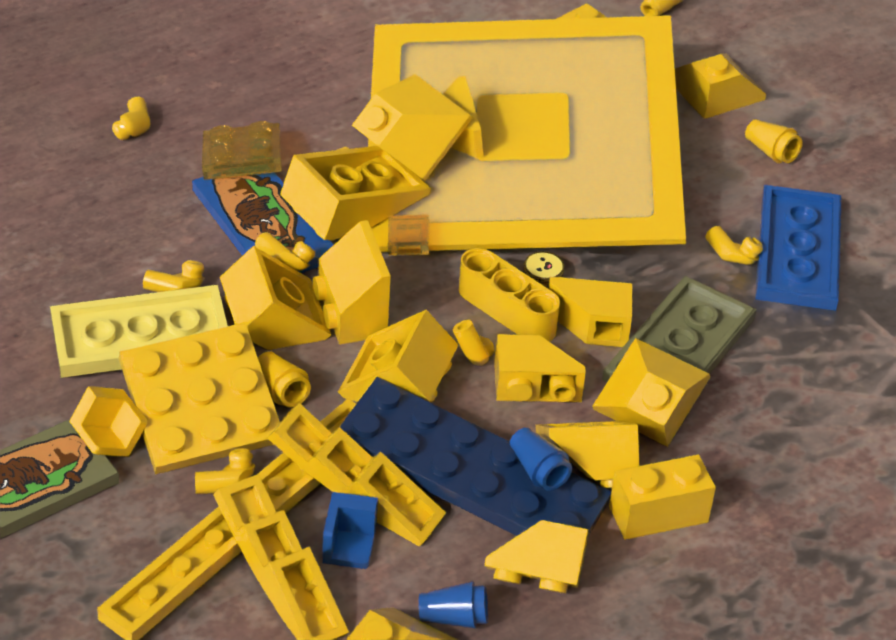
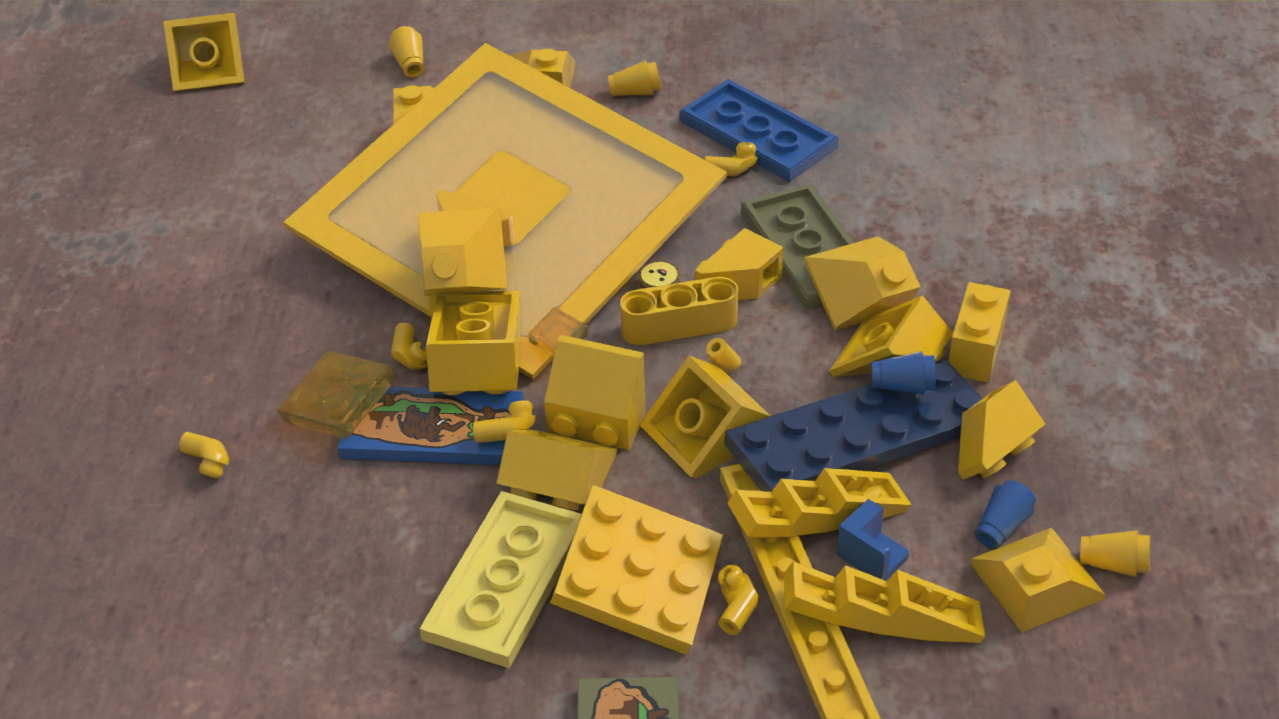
camera: 50 degrees left, 0 degrees up
yellow panel [69,386,147,457] -> none
yellow arm [143,260,205,292] -> none
yellow cone [258,351,311,407] -> none
yellow slope [494,334,586,402] -> none

